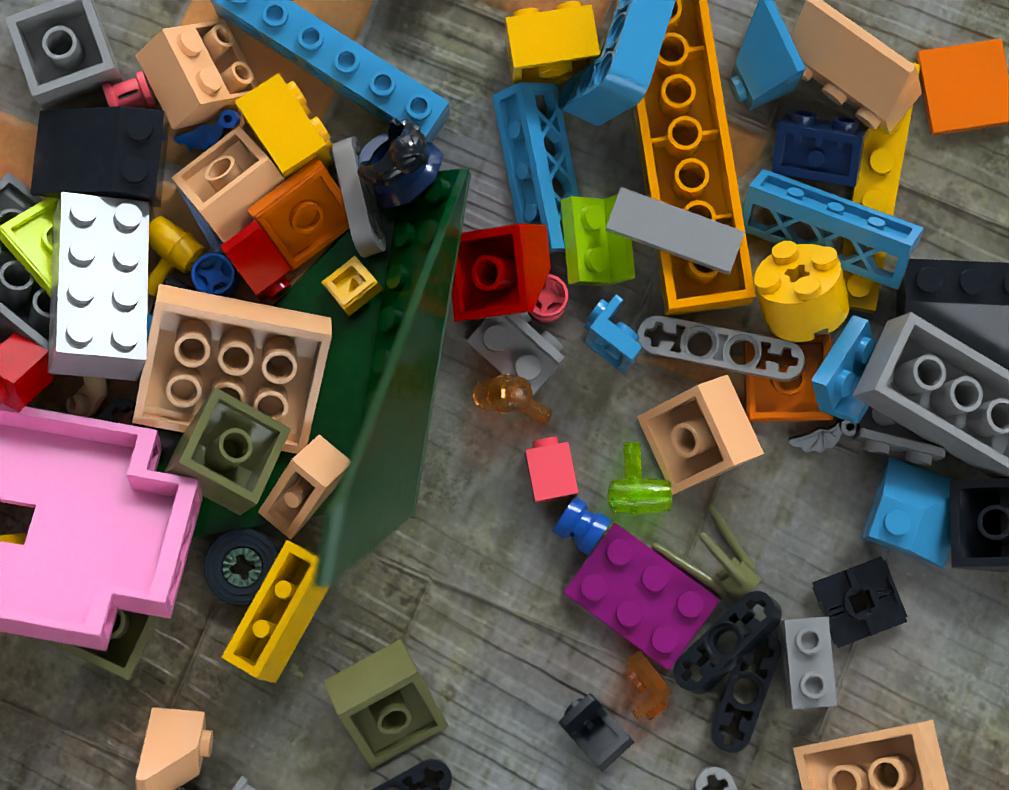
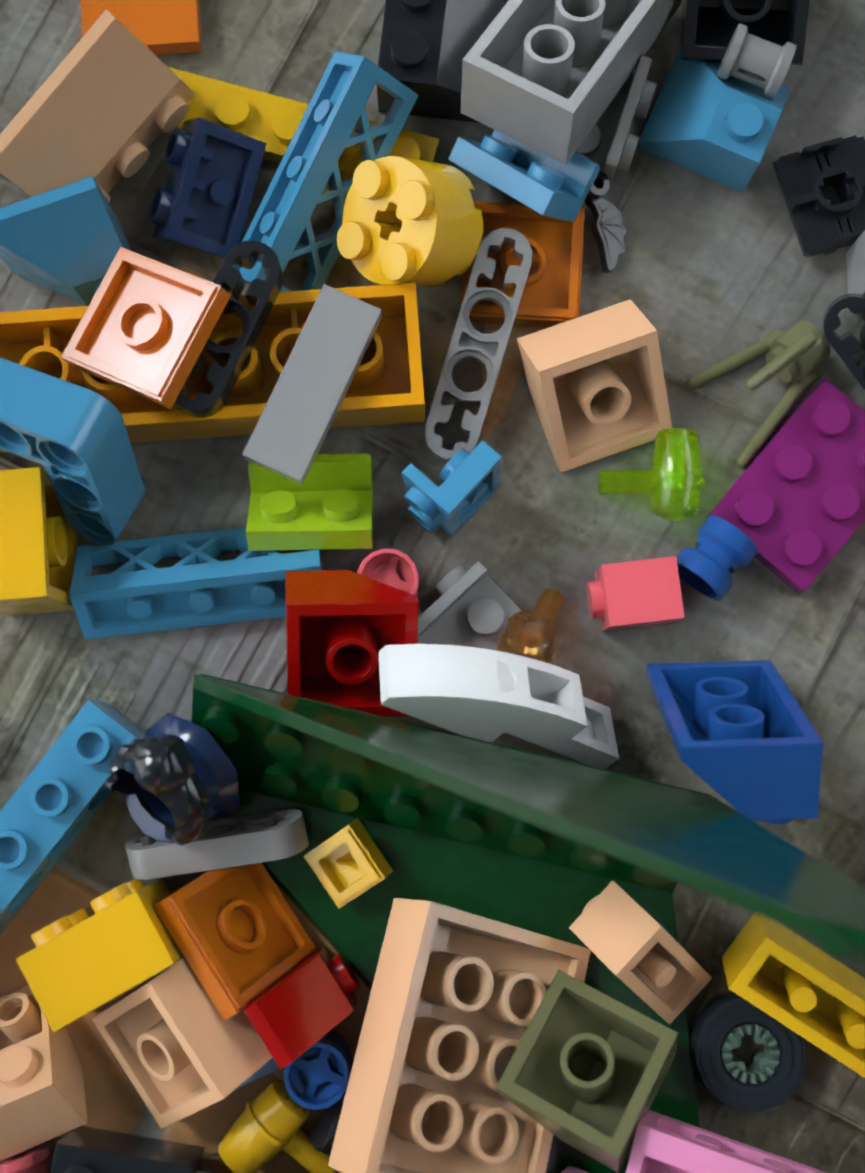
camera: 85 degrees left, 0 degrees up
blue piece [174,109,241,151] -> none
none -> tile [61,247,231,409]
none -> black beam [175,241,283,418]
none -> white slope [379,644,619,769]
none -> blue slope [646,660,823,825]
none -> light grey bush [717,23,797,99]

